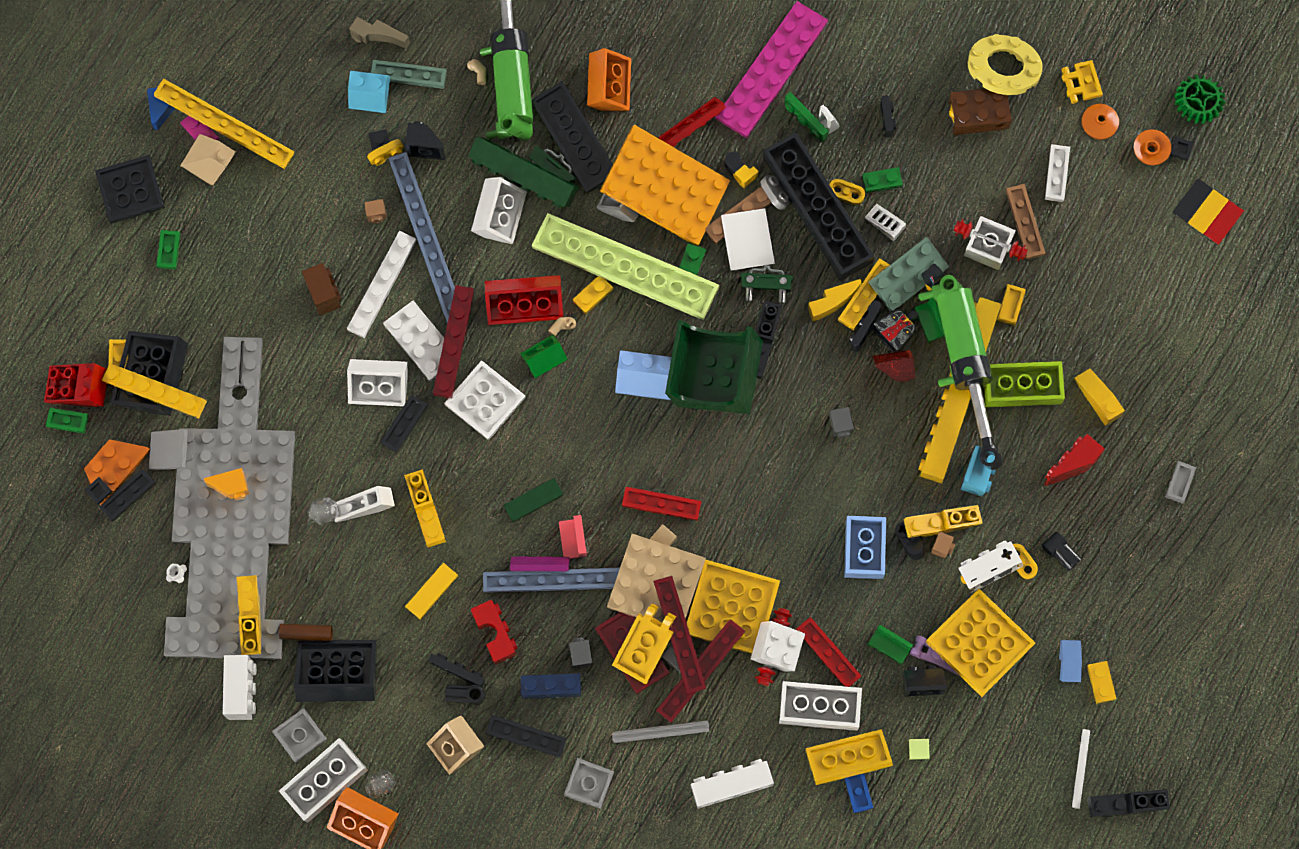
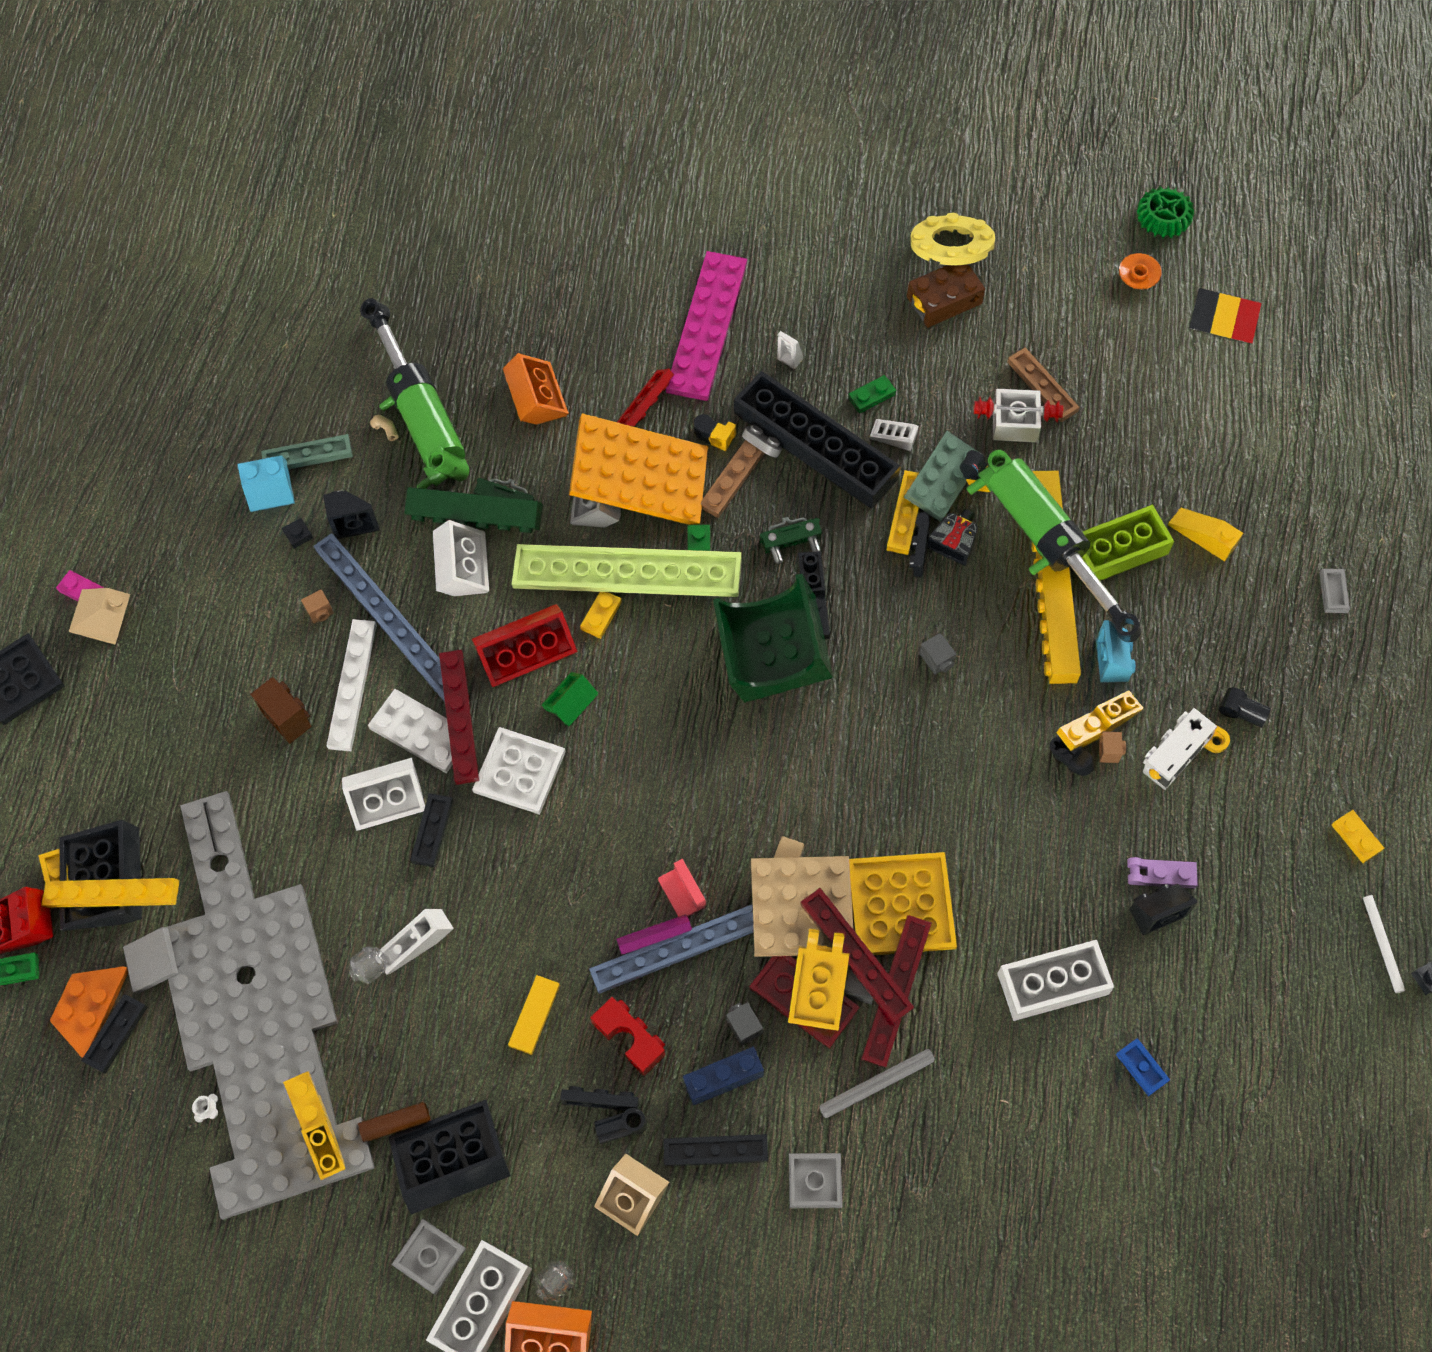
camera: 20 degrees left, 10 degrees down
black plate [85,477,113,505] -> none
blue slope [147,87,175,130] -> none
yellow plate [154,78,294,169] -> none
green plate [157,230,181,270] -> none
light orange slope [204,468,250,500] -> none
white brick [223,655,256,720] -> none
dark tan slope [349,17,410,49] -> none
yellow plate [367,139,404,166] -> none
yellow slope [404,469,446,548] -> none
dark green tile [503,478,564,522] -> none
black plate [531,81,613,194] -> none
tan arm [548,317,576,336] -> none
light blue slope [615,350,672,400] -> none
red plate [622,487,701,521] -> none
white brick [691,759,774,809] -> none
white sticker [721,208,775,270] -> none
white brick [751,608,805,686] -> none
green plate [784,92,829,142] -> none
red plate [796,617,862,687] -> none
yellow plate [805,729,893,785] -> none
yellow slope [808,279,861,322] -> none
yellow plate [829,179,865,205] -> none
light blue brick [844,516,886,579] -> none
green panel [868,625,913,665] -> none
clear red slope [872,350,916,382] -> none
black plate [880,95,896,137] -> none
yellowish green tile [909,739,930,760] -> none
green panel [914,298,945,343] -> none
yellow plate [925,589,1035,697] -> none
yellow tile [997,284,1026,326] -> none
white plate [1045,144,1070,202] -> none
red slope [1045,434,1105,486] -> none
medium blue slope [1059,640,1082,682] -> none
yellow plate [1061,60,1103,104] -> none
orange dish [1081,104,1119,140] -> none
black plate [1170,137,1194,161] -> none

